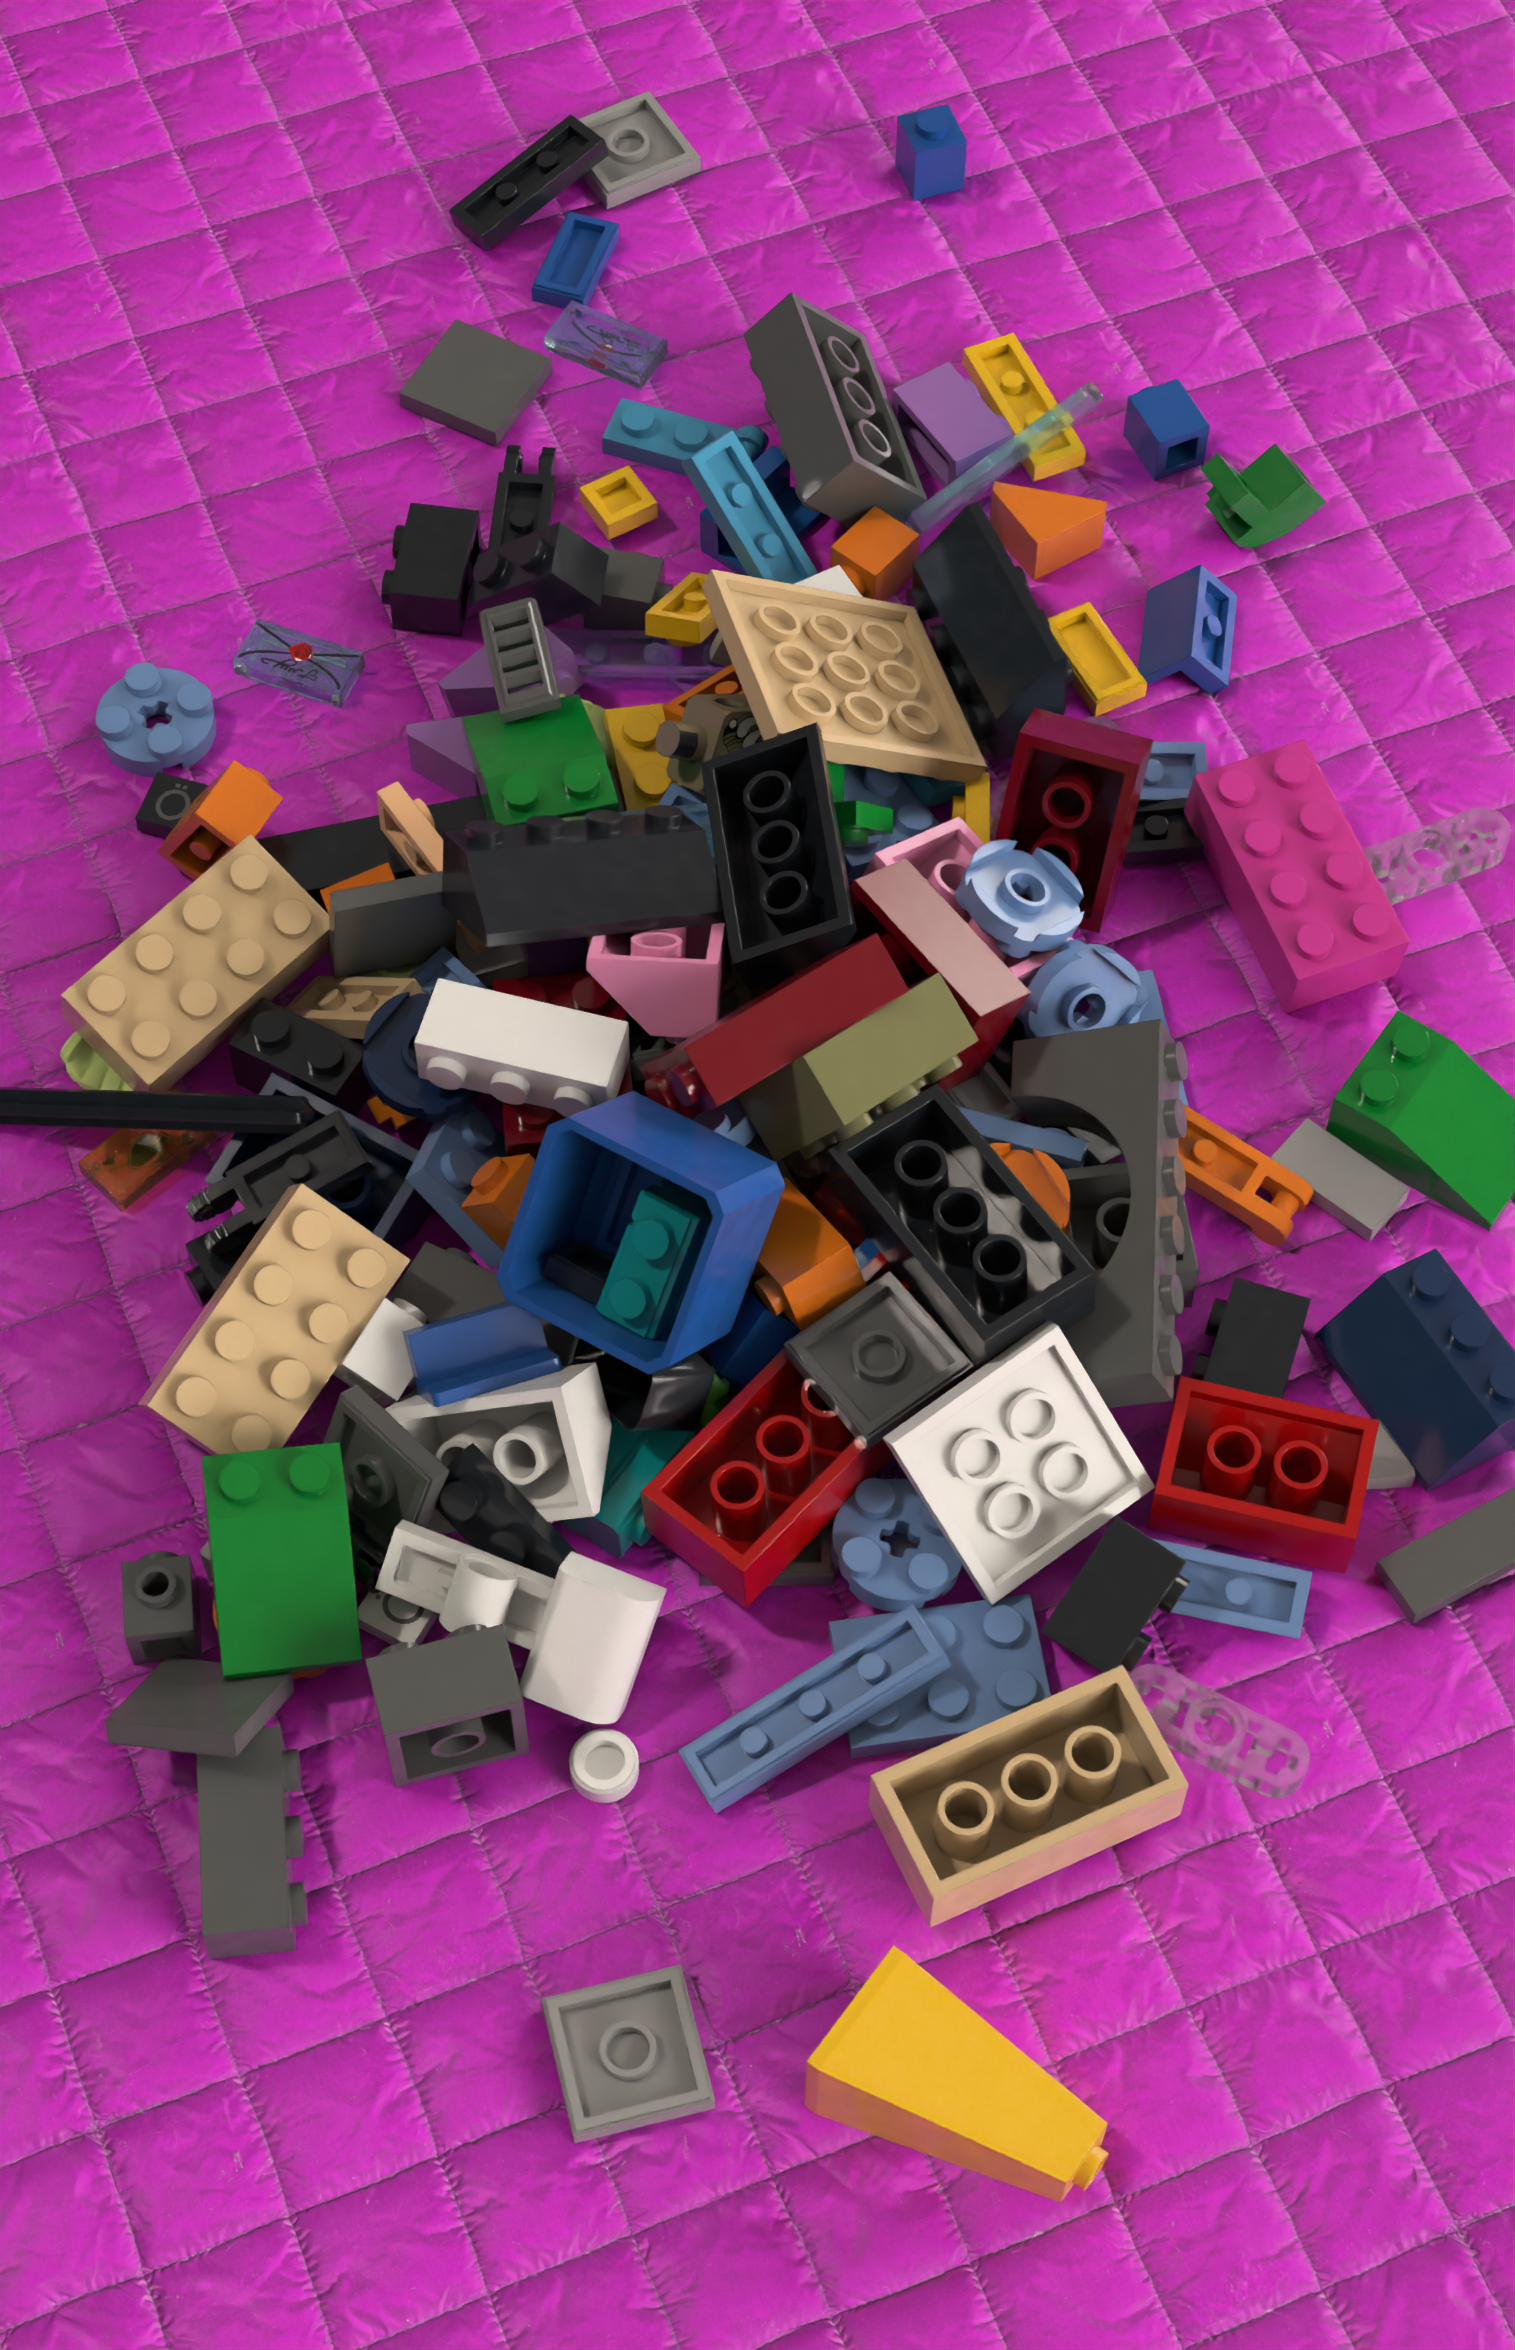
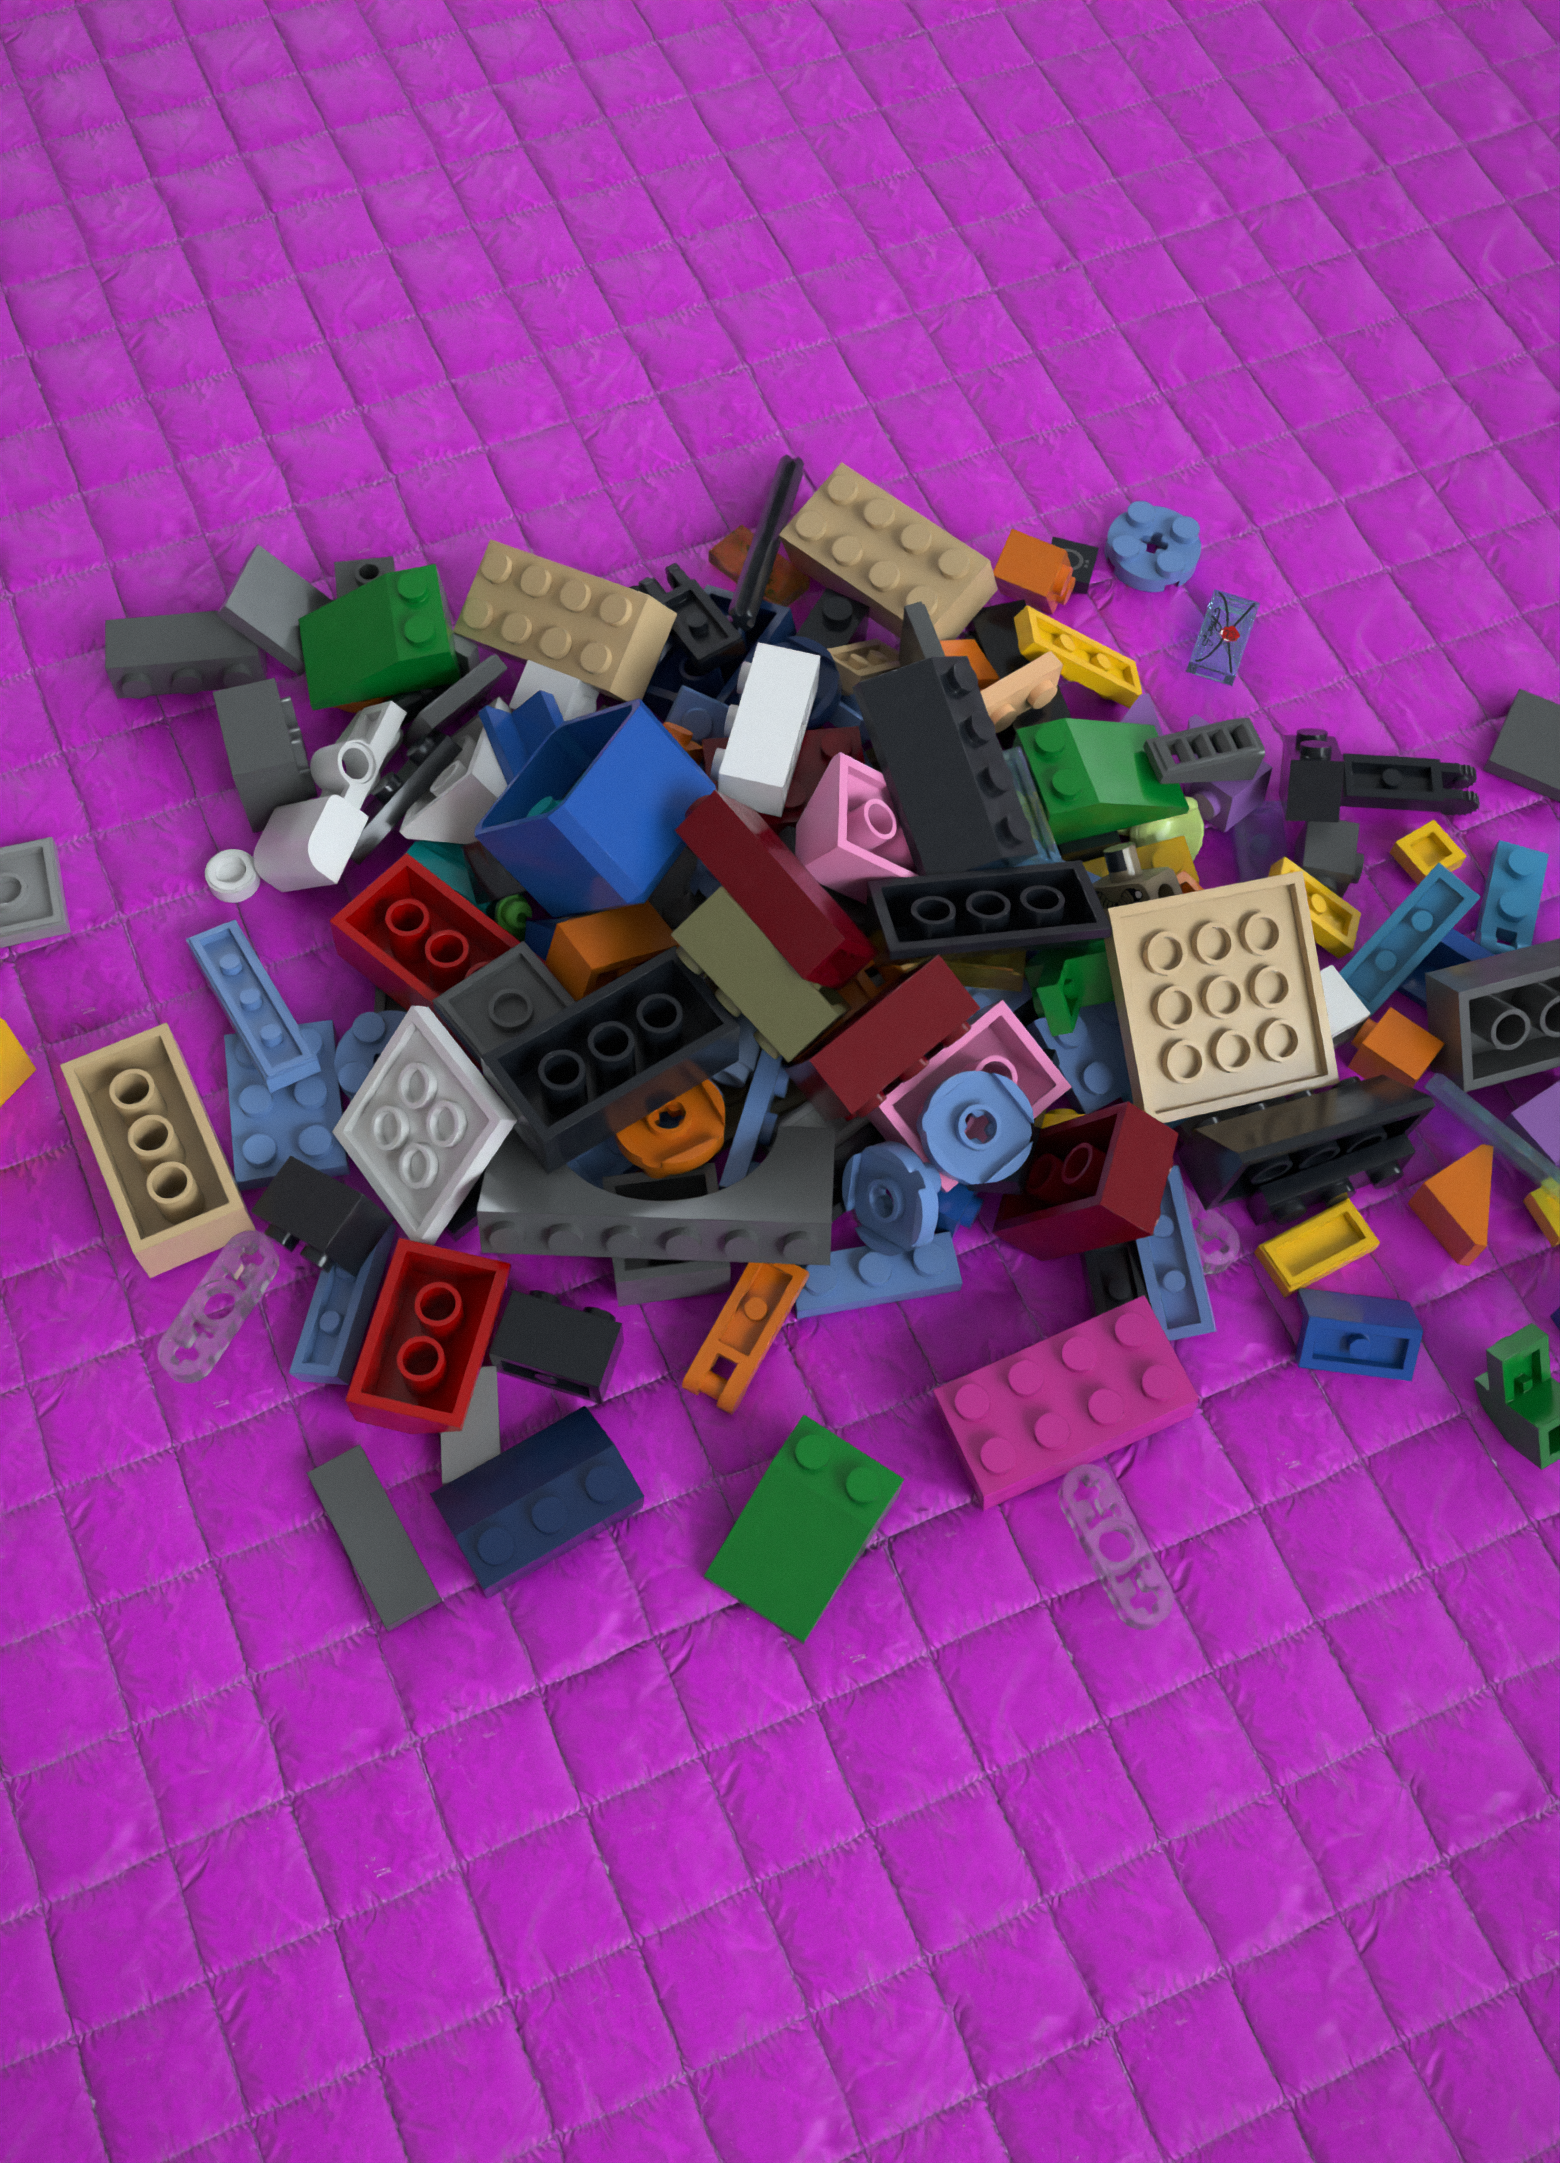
camera: 85 degrees right, 5 degrees up
black brick [381,503,482,637] -> none
light grey tile [1270,1118,1410,1241] -> none
none -> yellow plate [1014,605,1143,709]

